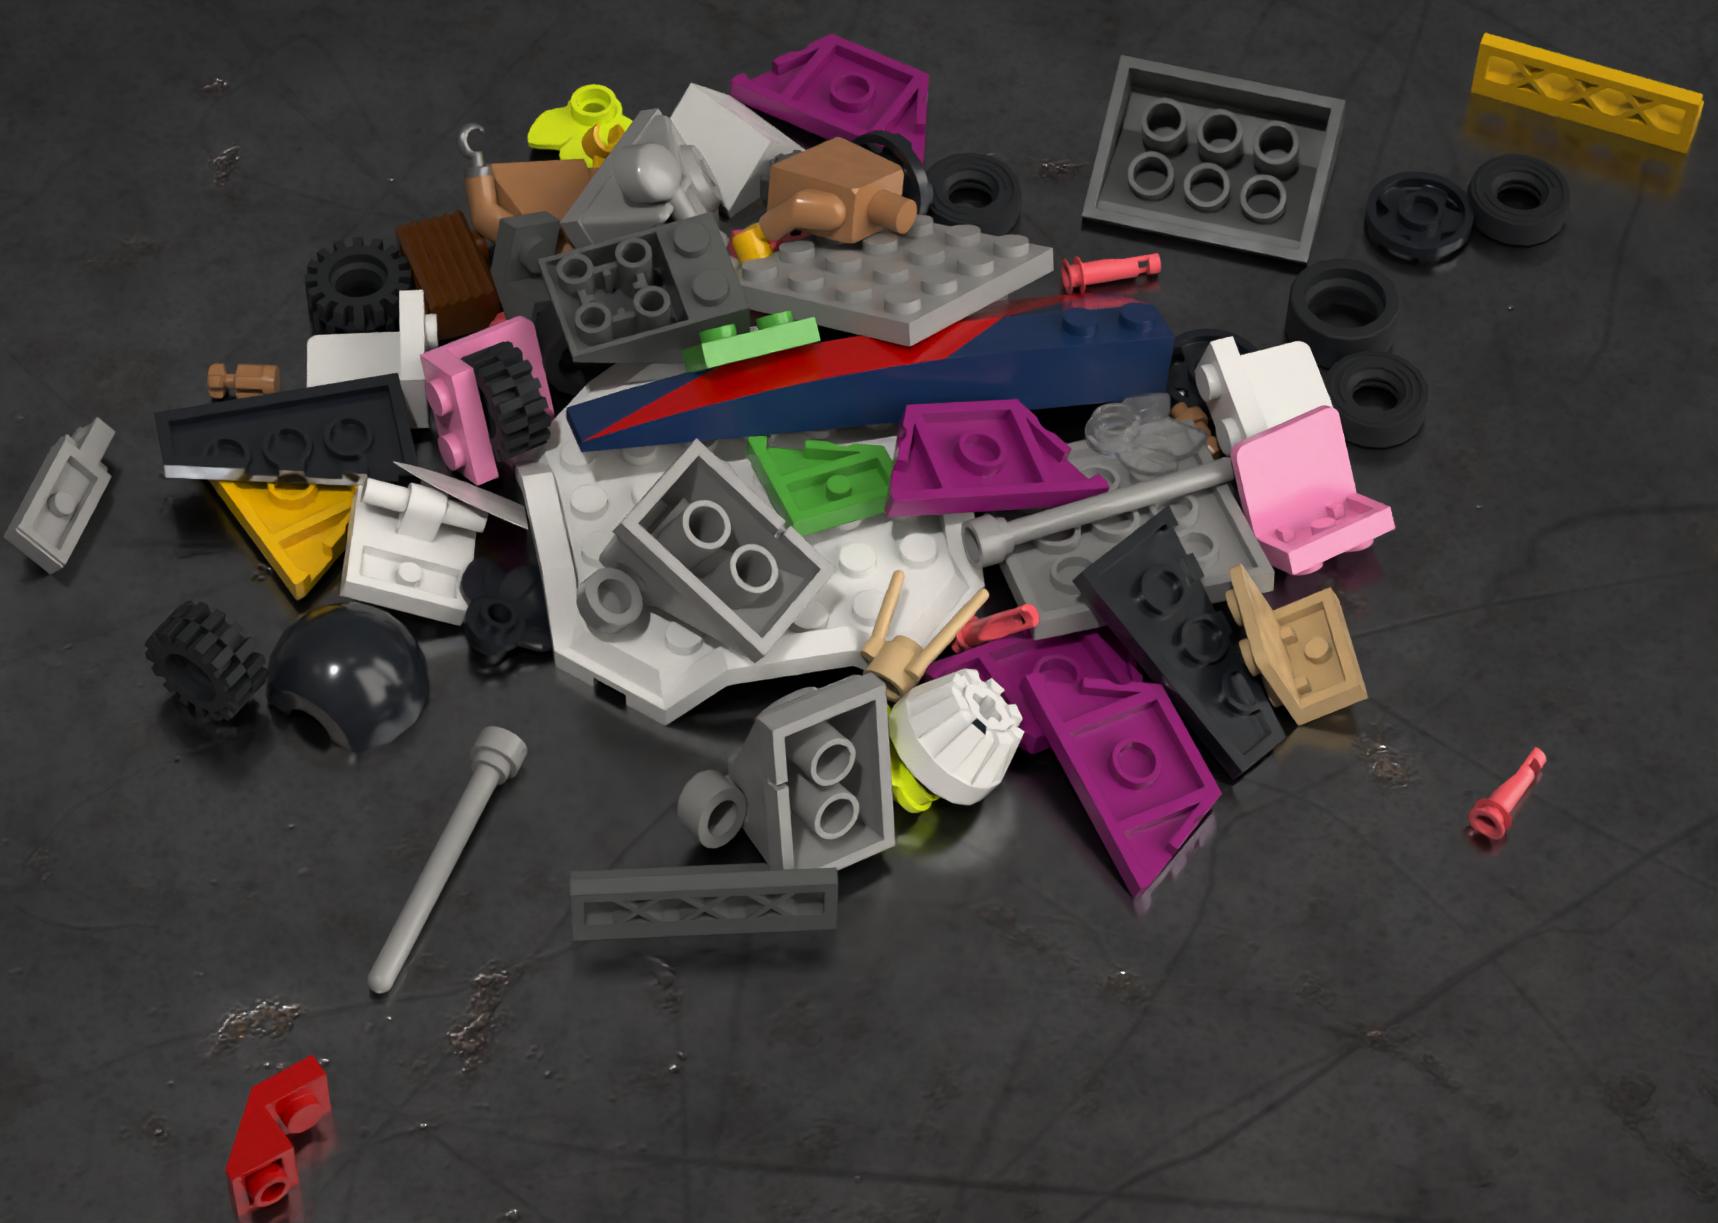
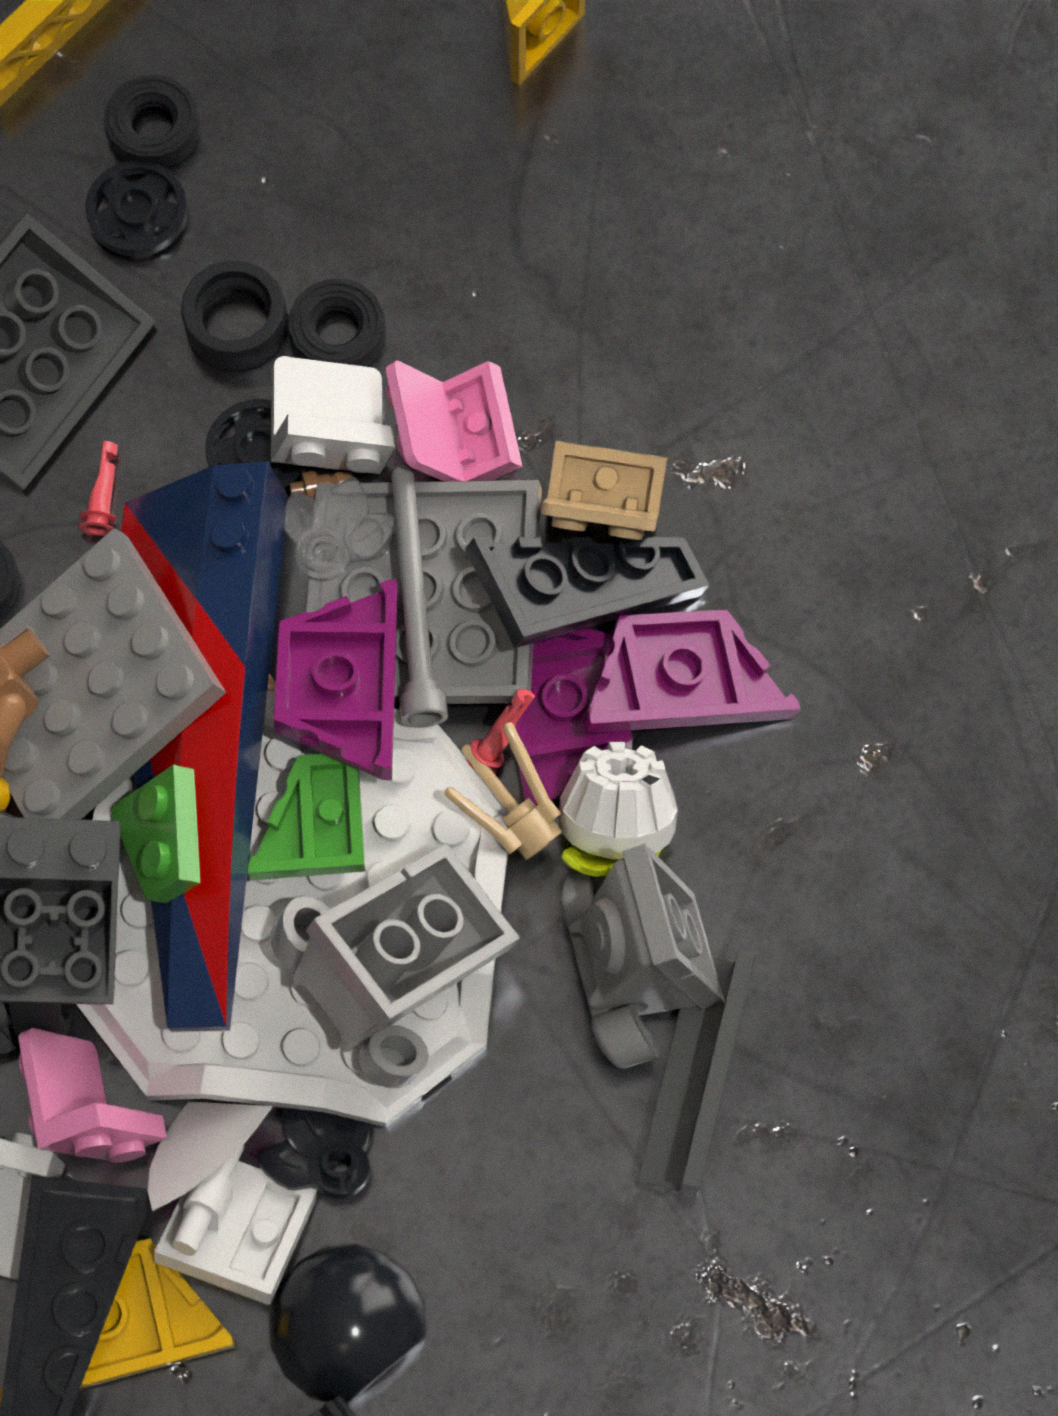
camera: 70 degrees left, 20 degrees up
light grey piece [367,726,528,993] -> none
black tyre [461,341,551,462] -> none
coral piece [1468,747,1546,840] -> none

